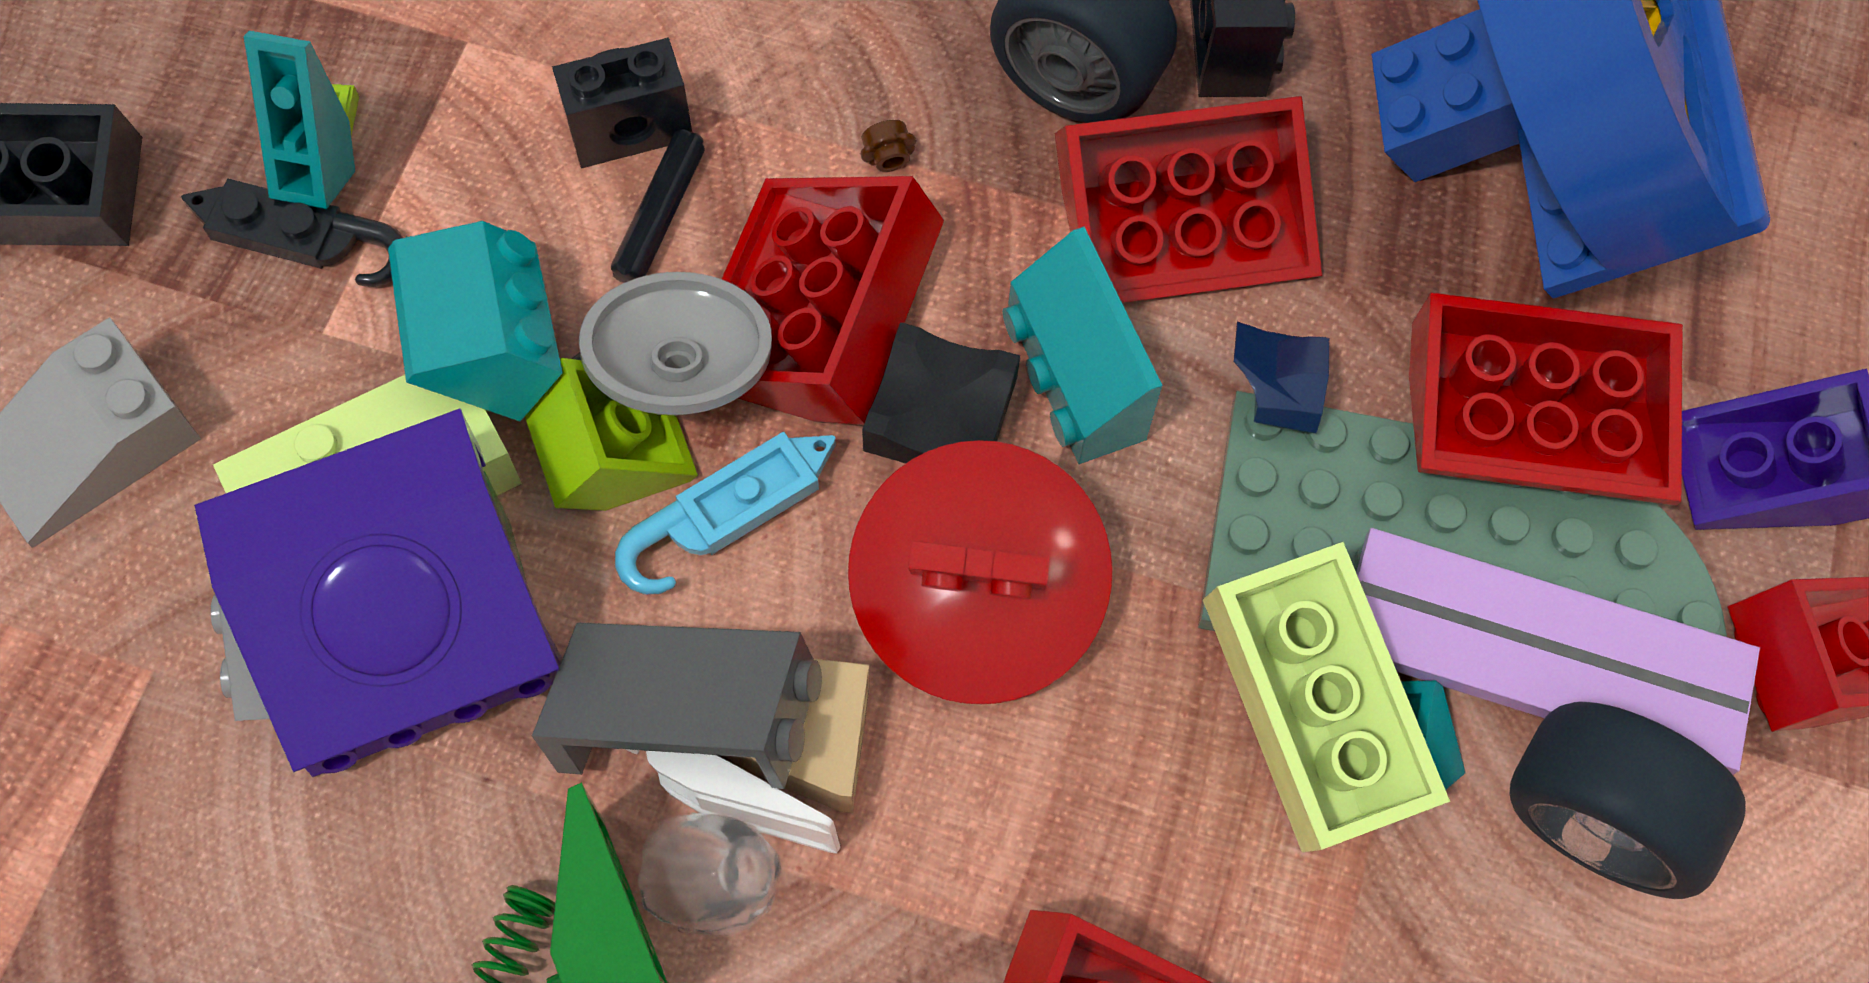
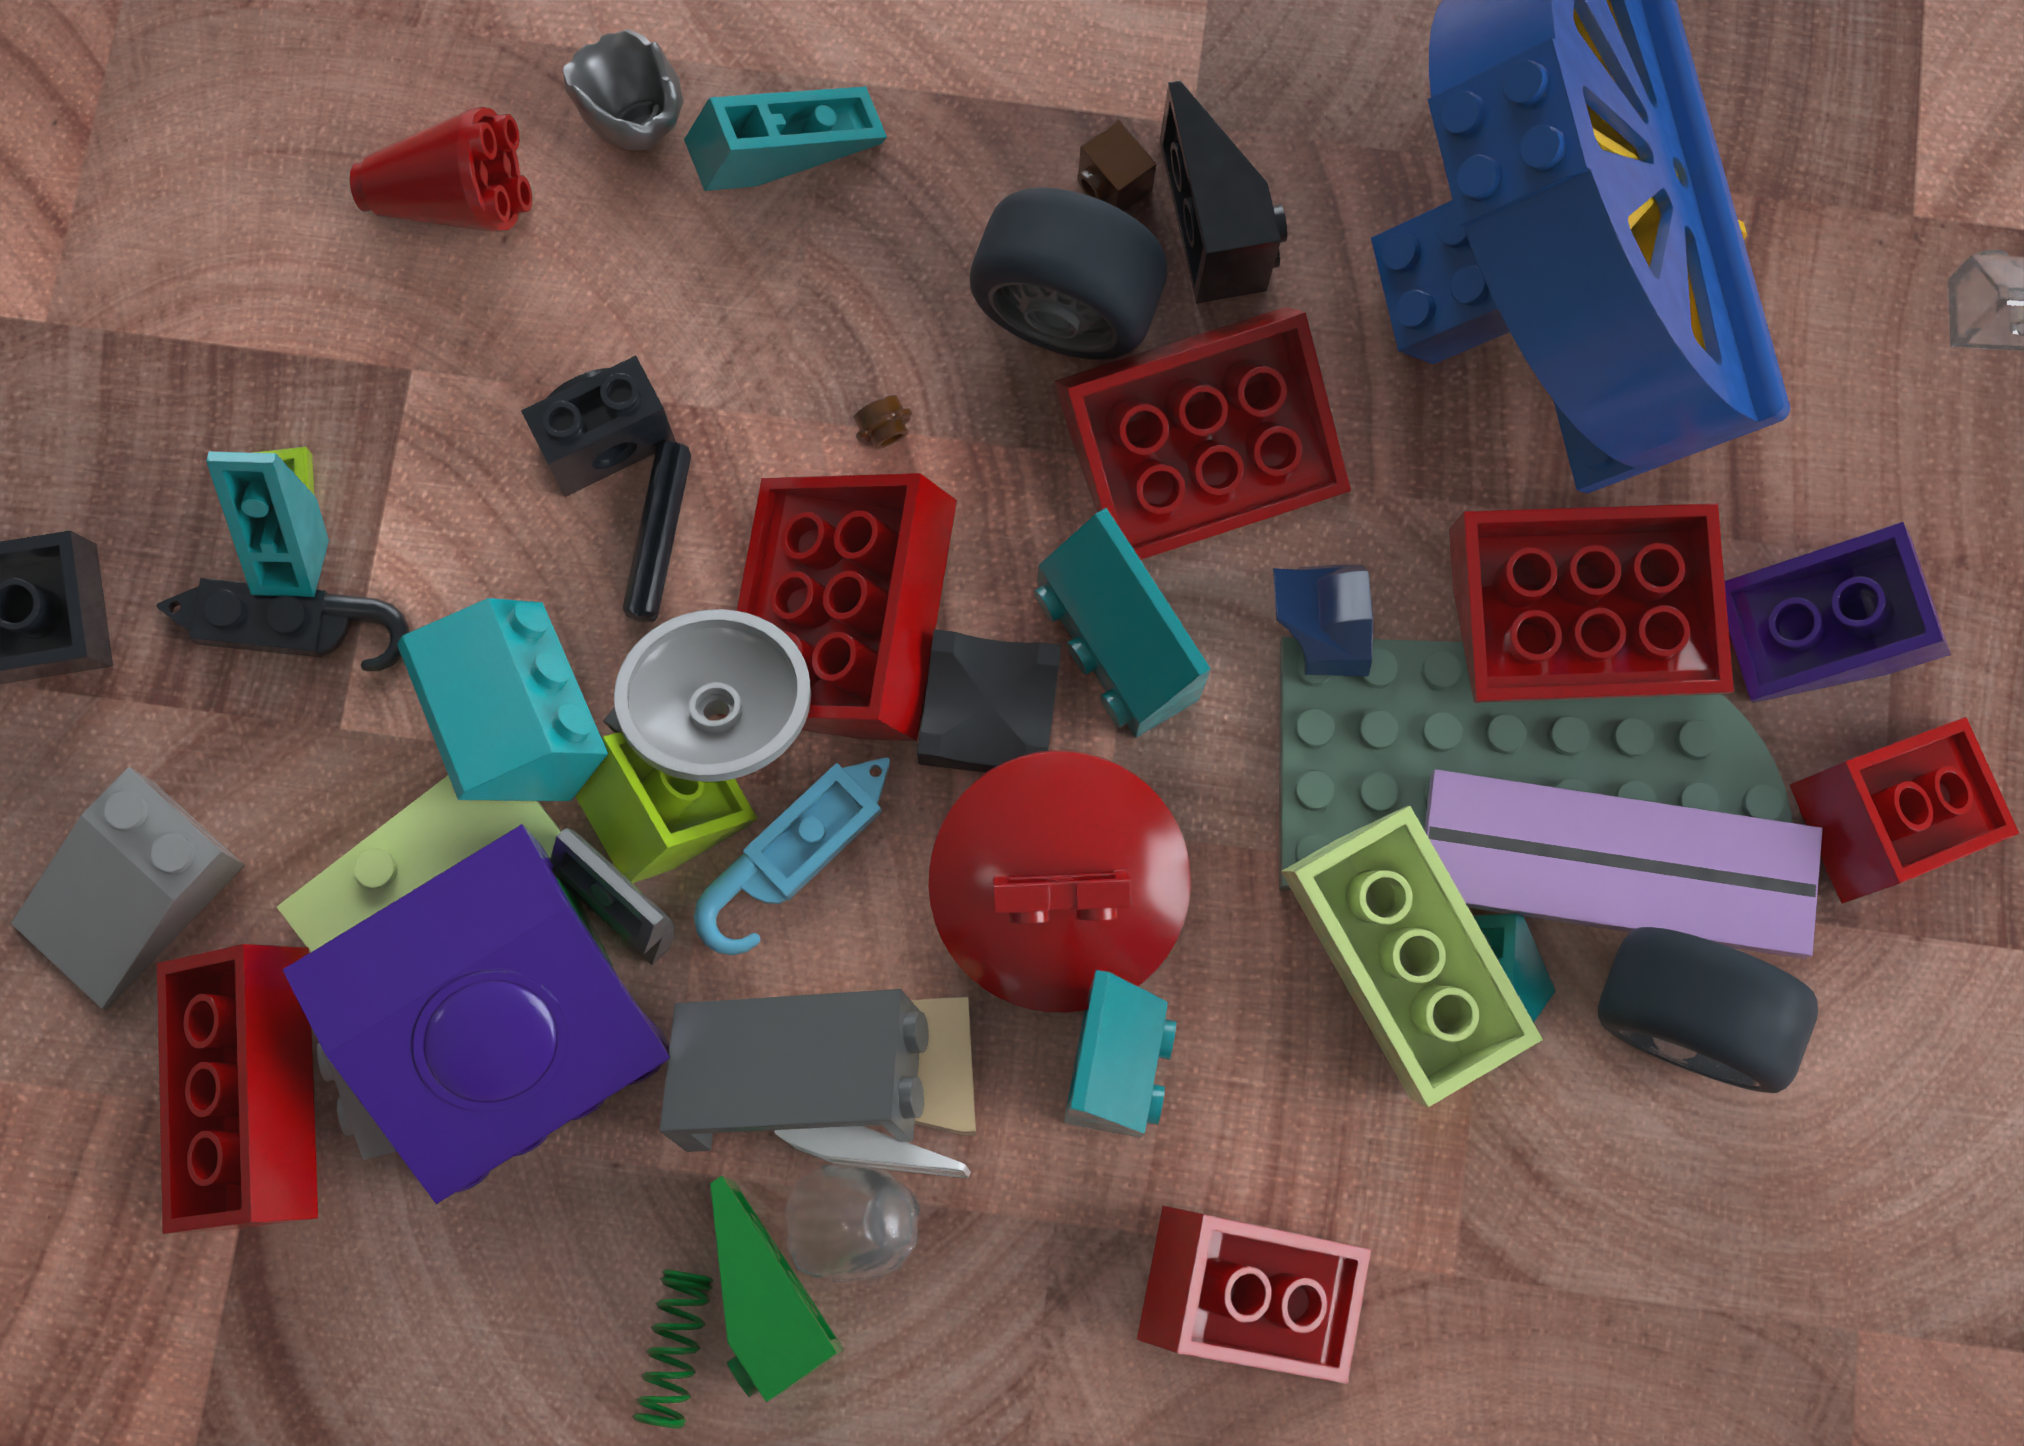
camera: 10 degrees left, 10 degrees up
none -> red brick [157,944,318,1234]
none -> dark grey slope [550,828,674,965]
none -> teal slope [1063,970,1177,1138]

